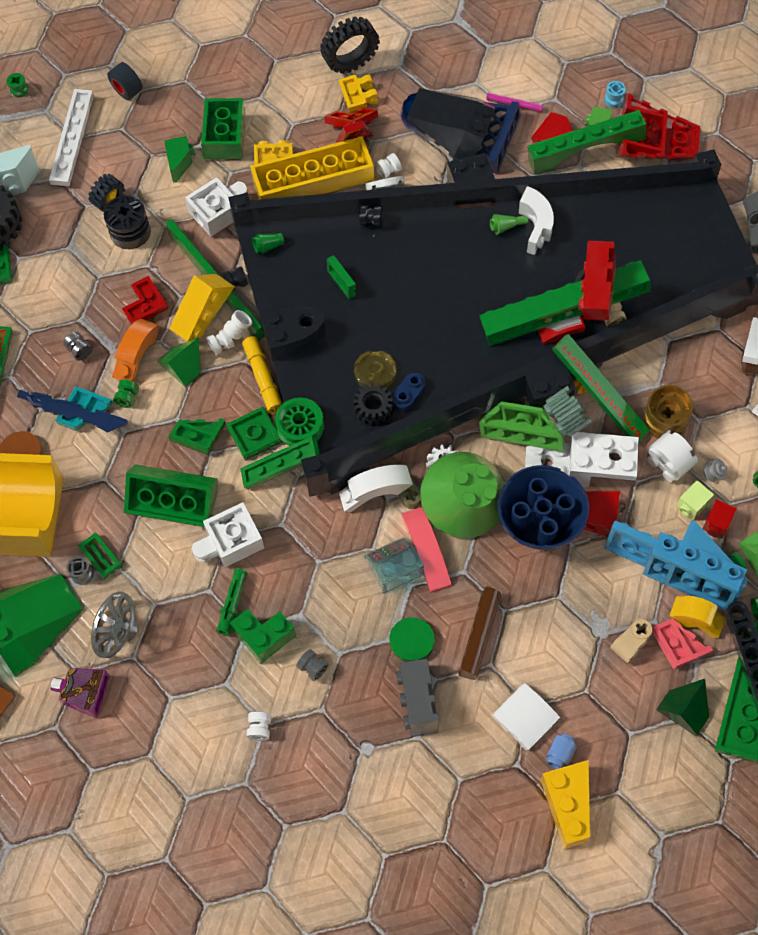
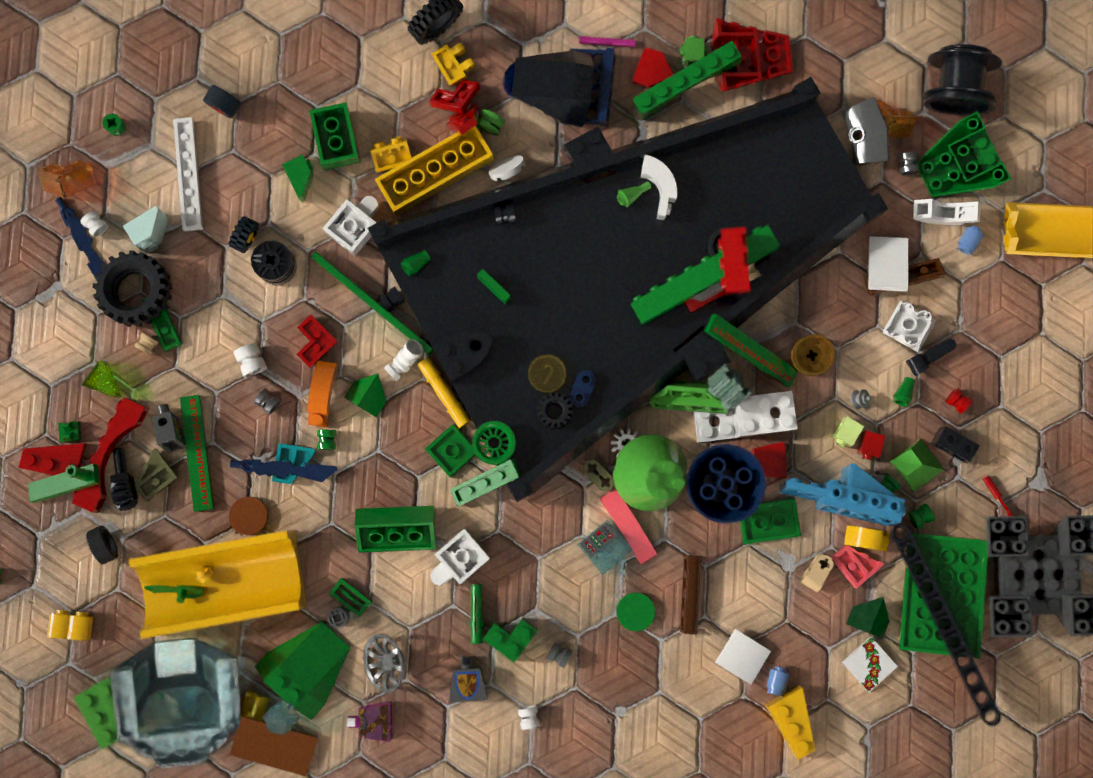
camera: 20 degrees left, 20 degrees up
yellow wedge [169,274,235,341] -> none
green wing [169,418,226,455] -> none
white arch [339,465,413,512] -> none
white wheel [375,153,402,179] -> none
dark grey wedge [396,659,439,737] -> none
medium azure wheel [604,81,626,108] -> none
white brick [647,430,698,483] -> none
none -> white wheel [233,343,267,377]
none -> torso [449,656,488,703]
none -> bright green wheel [476,109,505,136]
none -> green tile [740,498,801,545]
none -> white tile [842,636,898,692]

